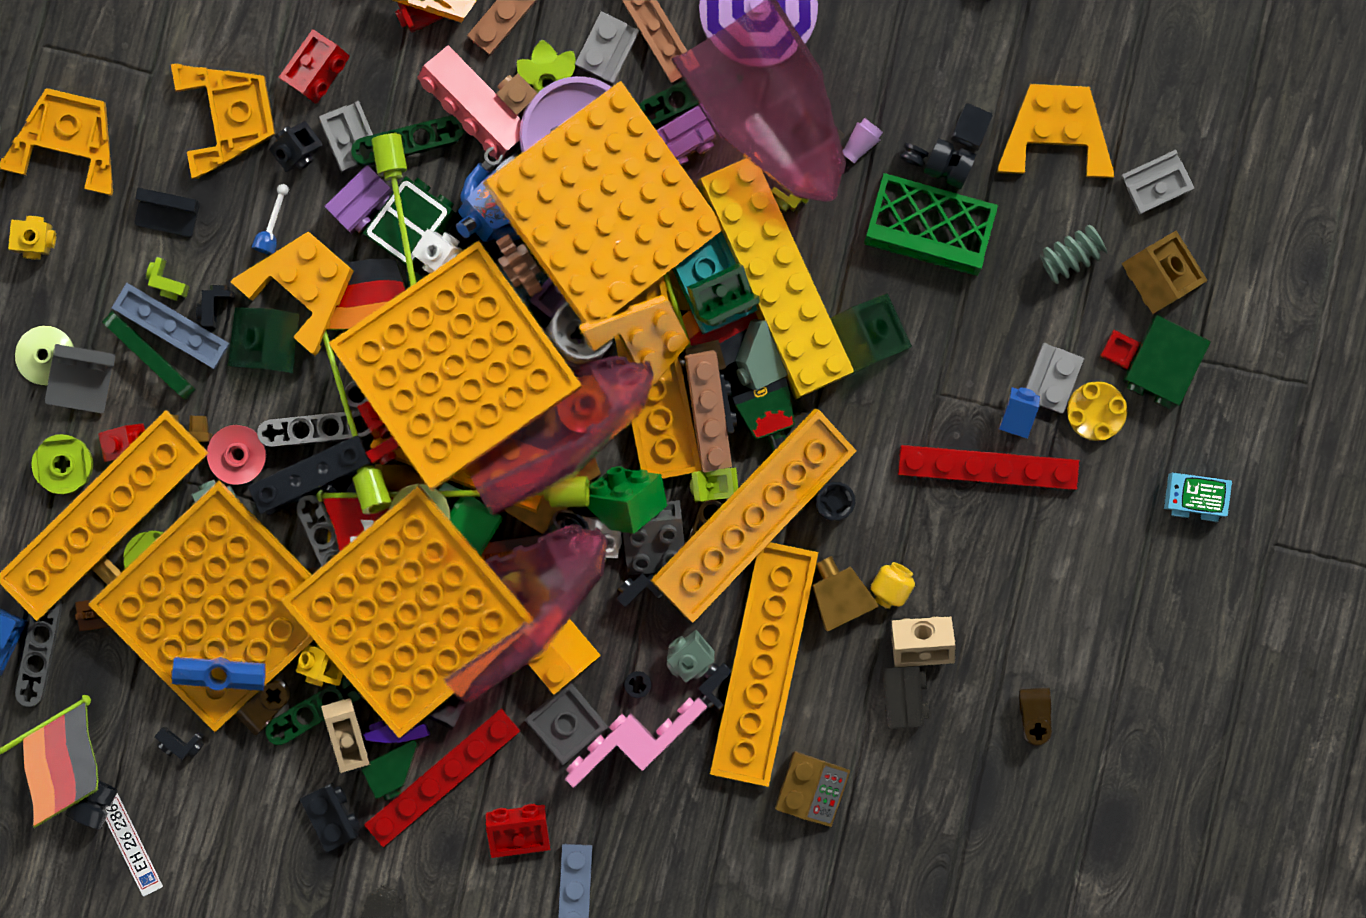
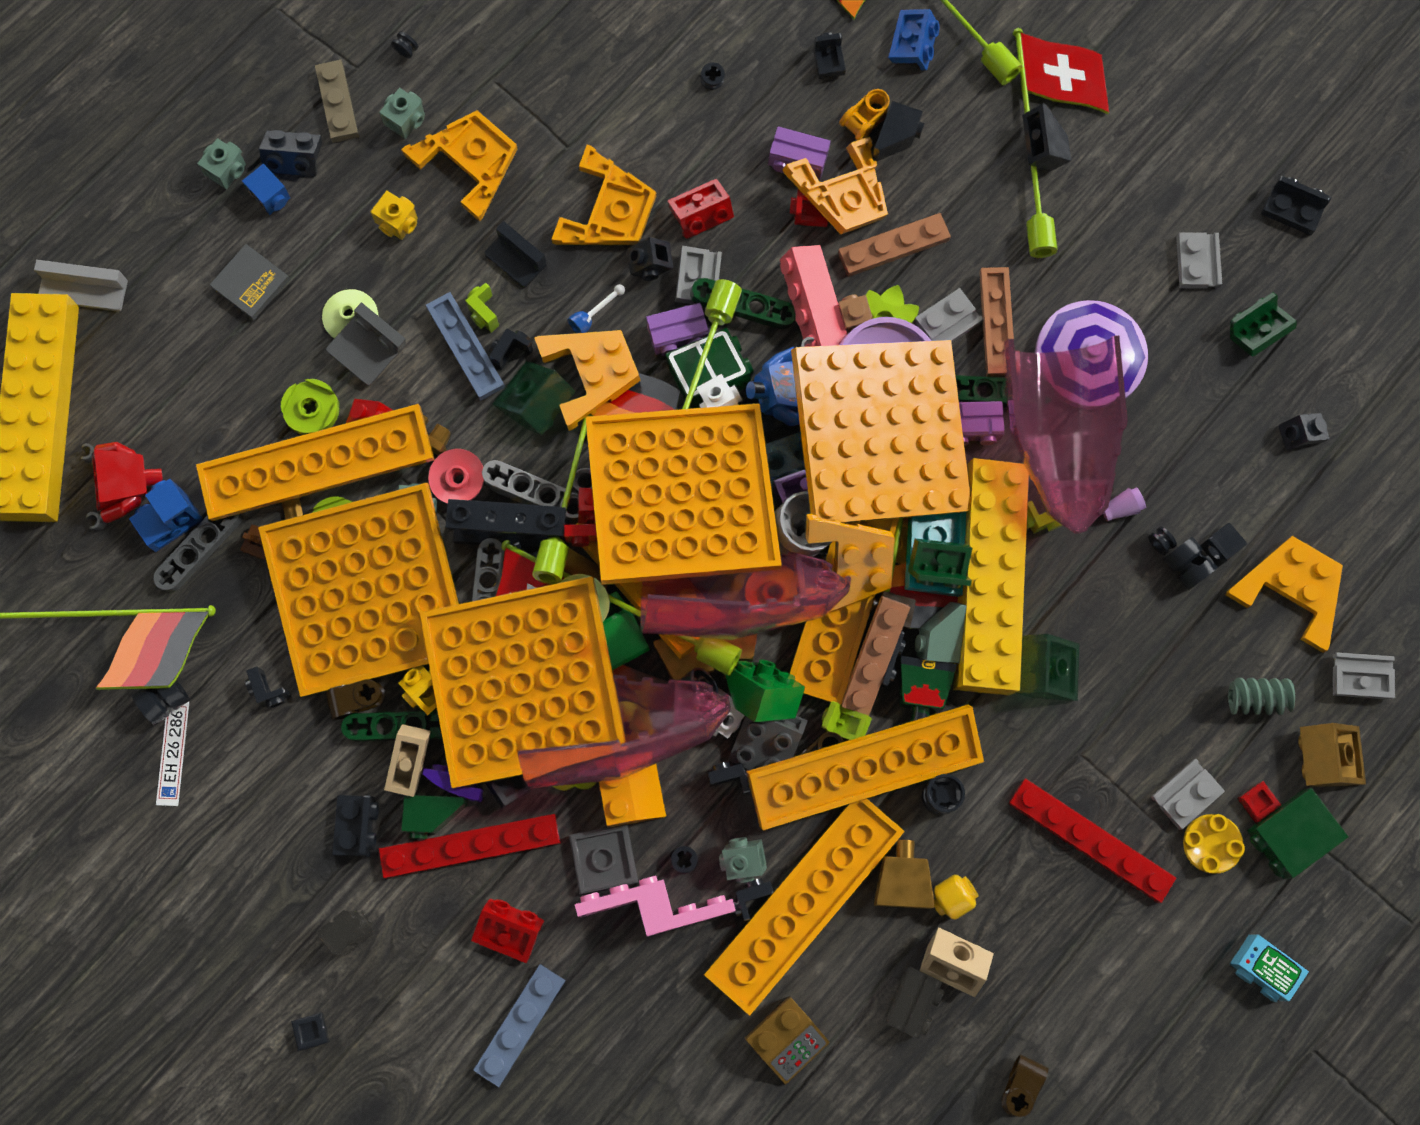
camera: 25 degrees right, 10 degrees down
dark green beam [102,311,196,400] -> none
blue piece [172,657,266,691] -> none
nougat gear [496,234,542,297] -> none
green fence [864,173,998,276] -> none
blue brick [999,387,1040,439] -> none

